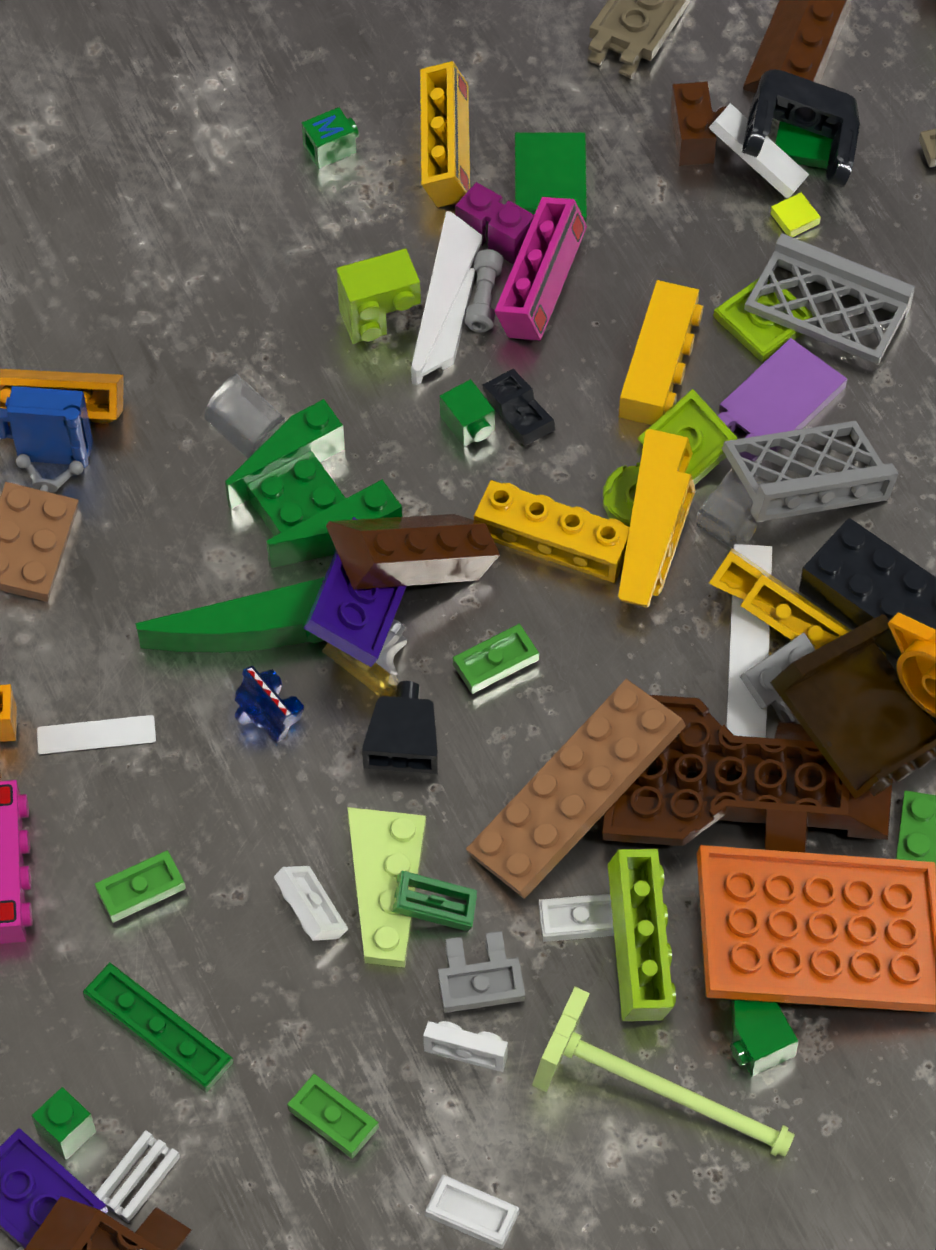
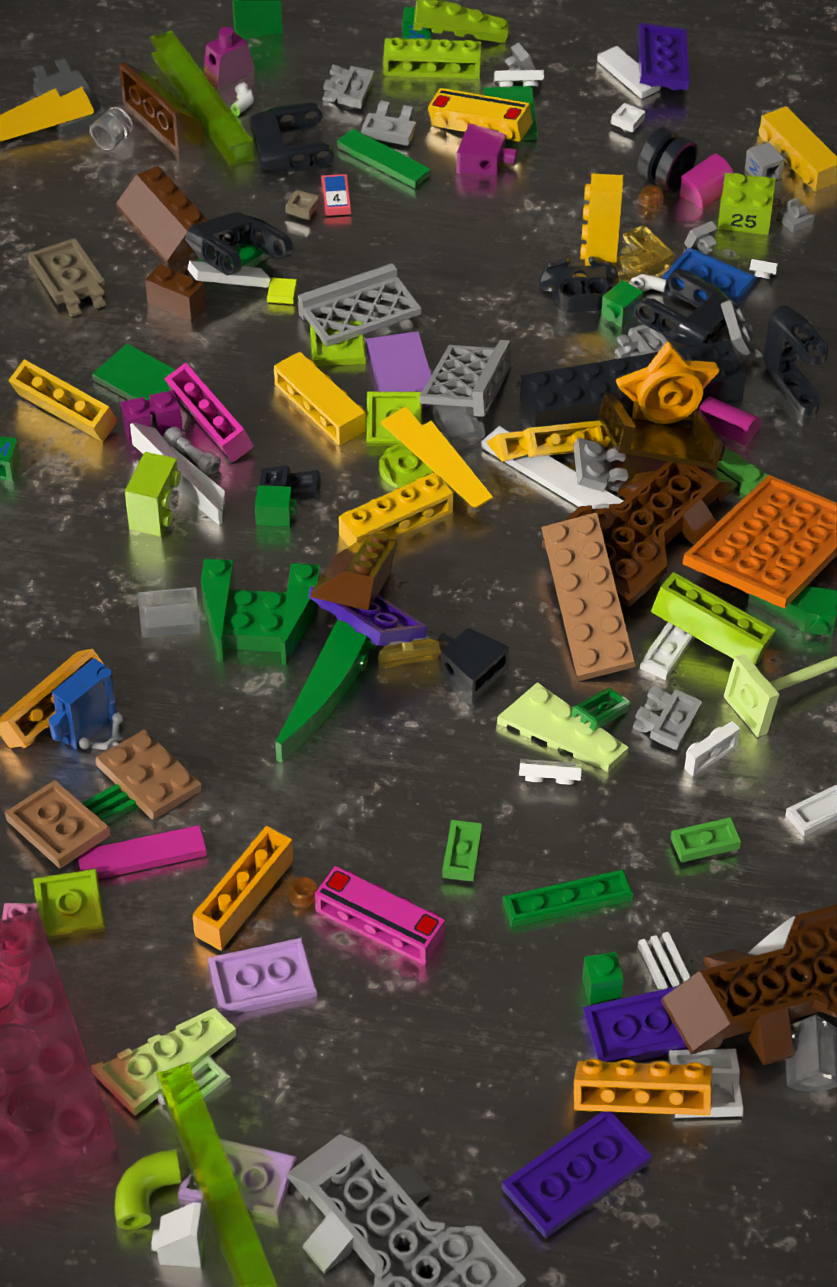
camera: 55 degrees left, 10 degrees down
white sticker [37,715,156,754] -> none
clear blue hips [235,665,304,743] -> none
bright green plate [453,623,539,694] -> none

